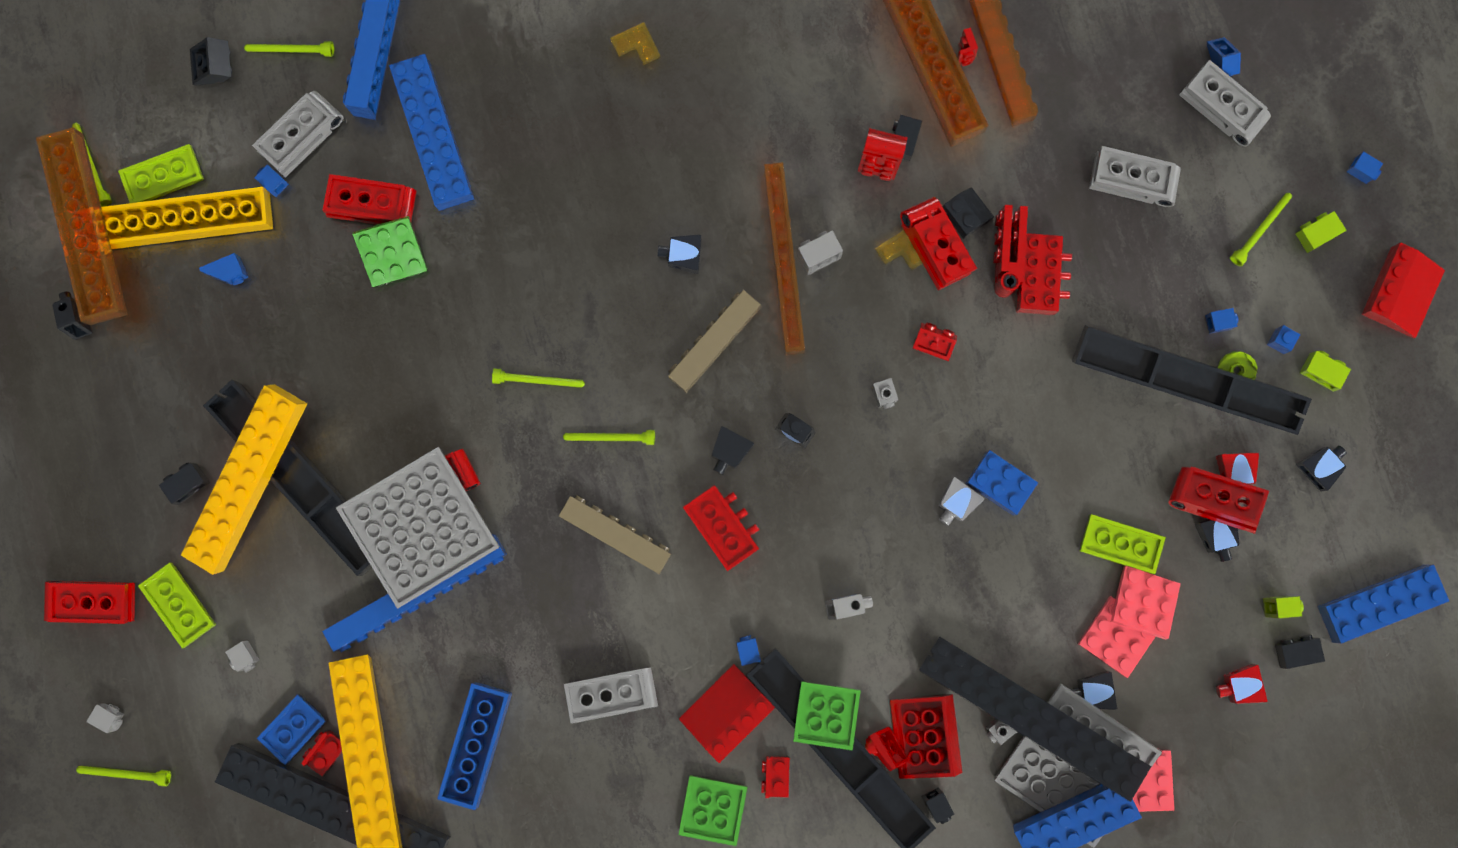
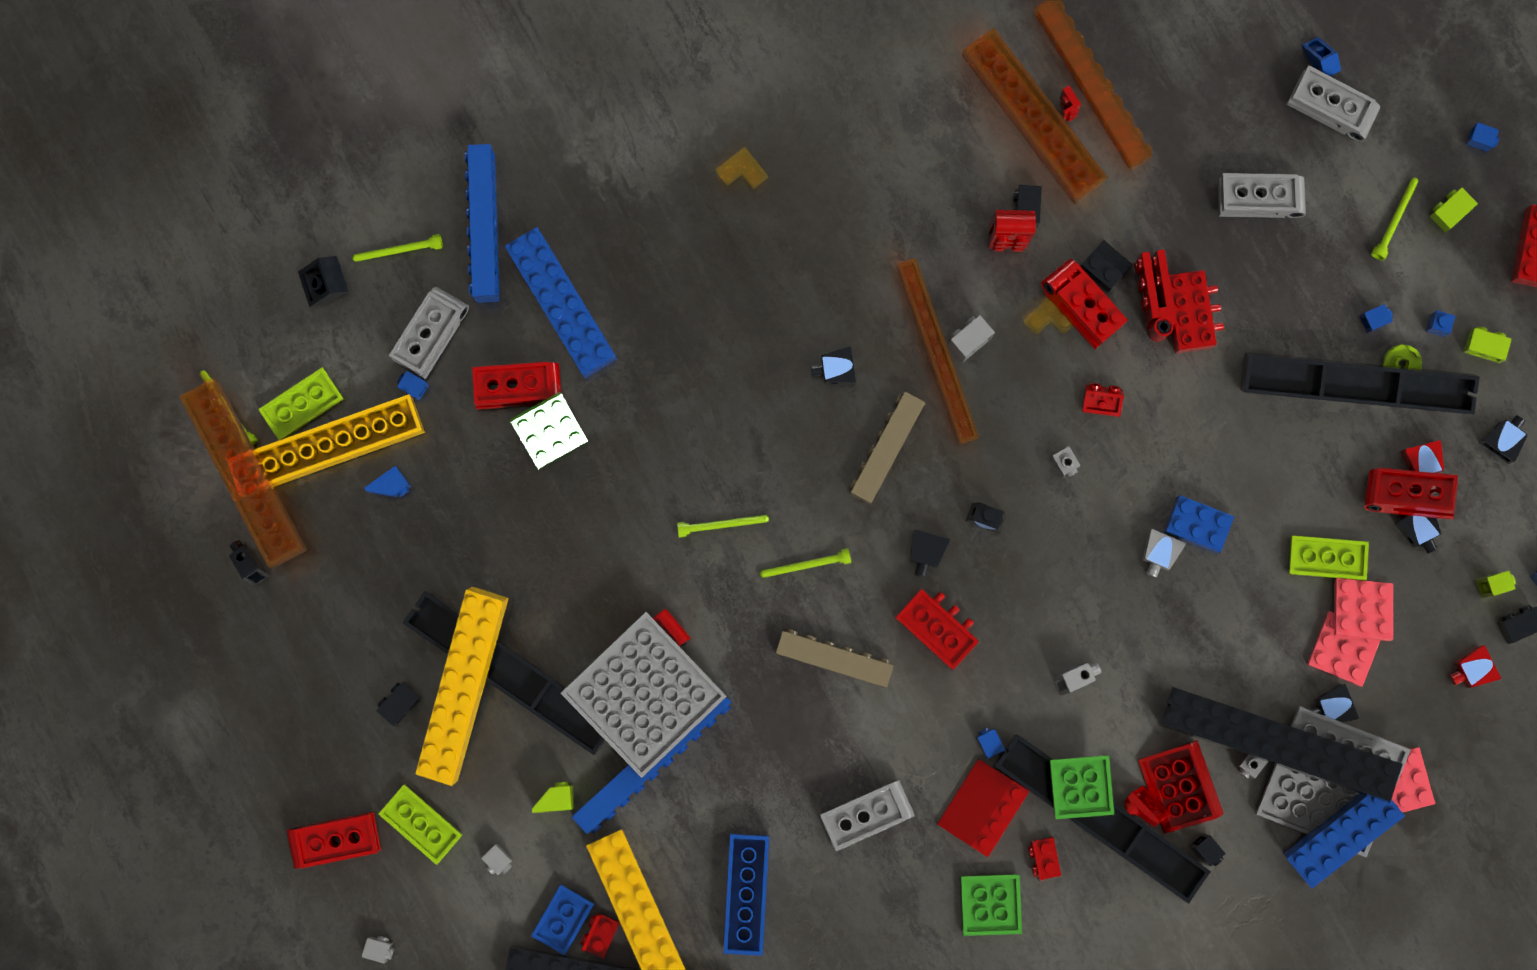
camera: 15 degrees left, 0 degrees up
none -> lime slope [532,782,575,813]

